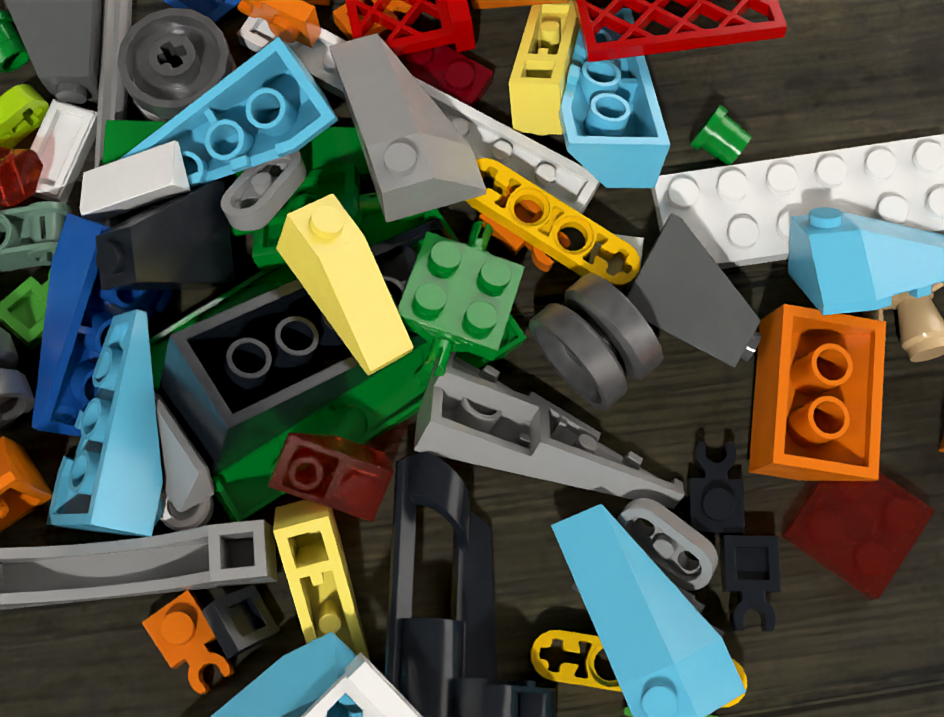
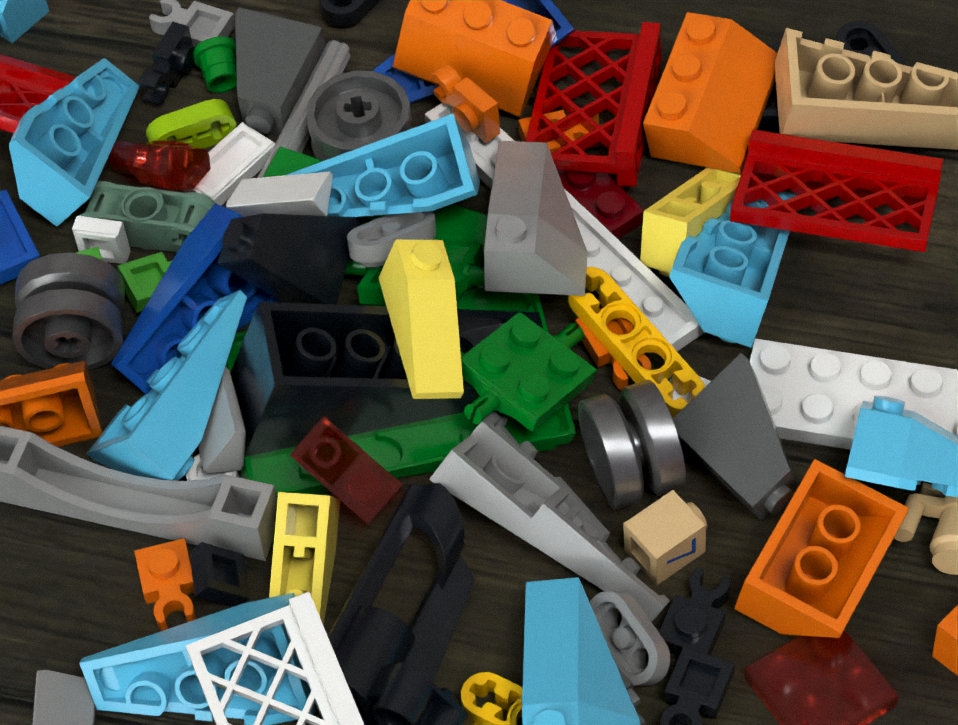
camera: 25 degrees right, 20 degrees down
green piece [689,104,752,166] -> none
none -> tan brick [623,490,707,586]

